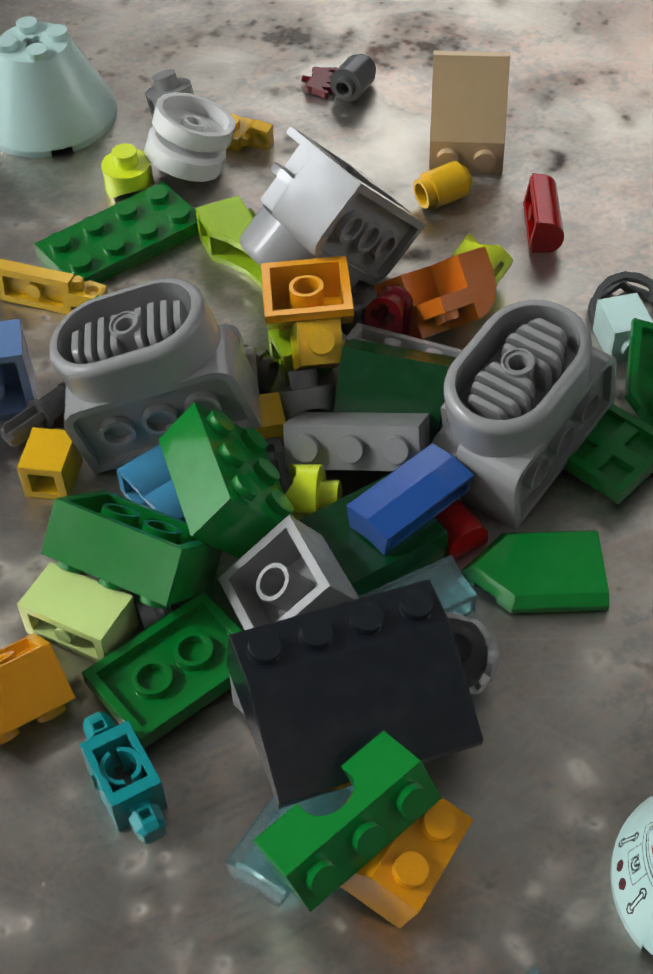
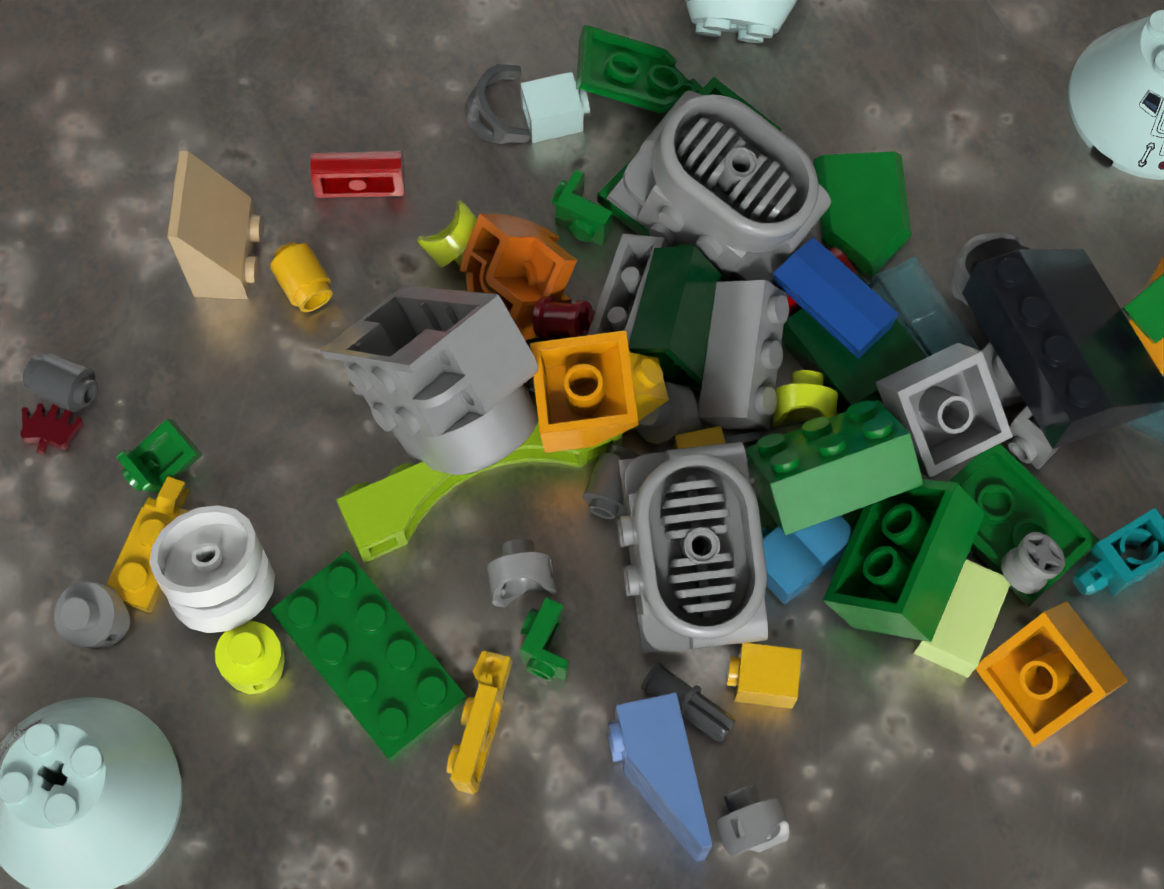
camera: 95 degrees left, 20 degrees up
none -> green bracket [116,419,203,492]
none -> light grey wheel [1001,532,1065,594]

